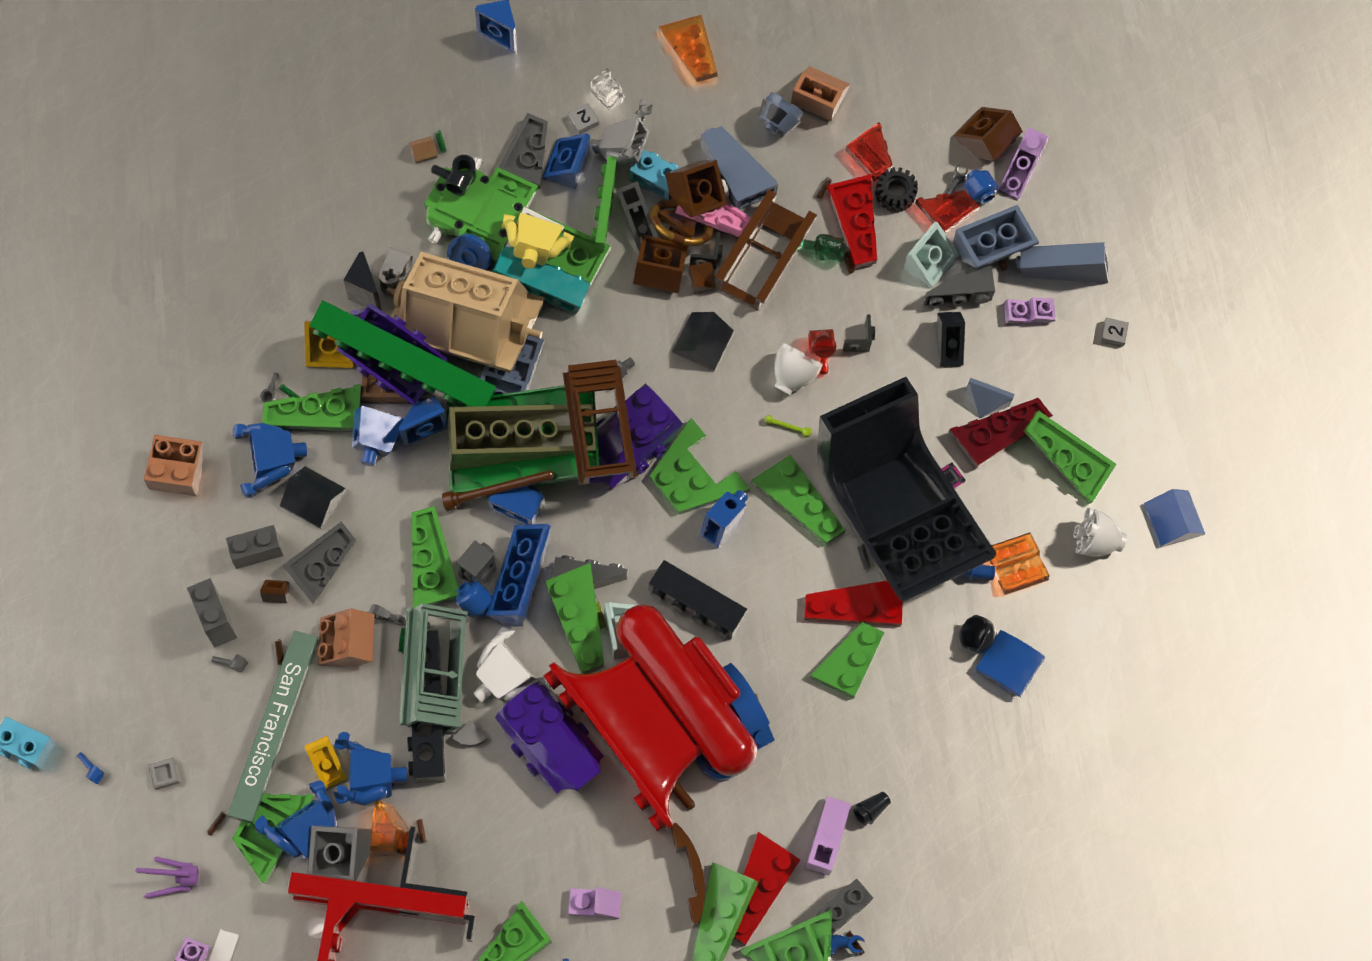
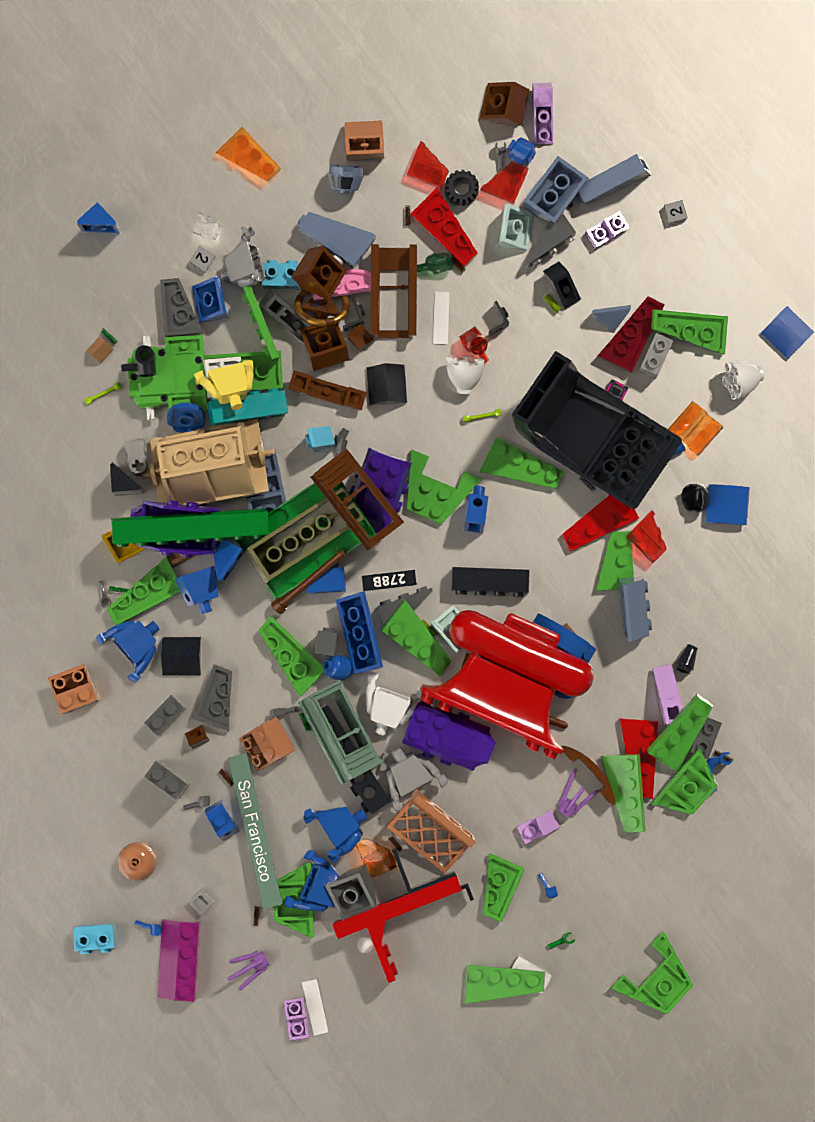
camera: 25 degrees left, 15 degrees up
yellow slope [304,735,347,789] -> none
none -> lime hinge [84,382,121,405]
none -> nougat cylinder [118,842,157,881]
none -> magenta slope [157,919,201,1002]
none -> blue torso [205,799,240,841]
none -> reddish brown slope [288,370,367,410]
none -> medium azure slope [305,426,336,452]
none -> black sticker [362,570,417,591]
none -> light grey torso [386,747,448,811]
none -> nougat fence [386,789,476,874]
none -> white sticker [433,291,450,344]
none -> lime piece [542,291,563,316]
none -> medium lavender plant [558,768,599,818]
none -> sand blue slope [619,576,652,642]
none -> clear red wing [626,510,667,563]
none -> light grey brick [639,333,673,379]
none -> bright green wing [647,694,713,772]

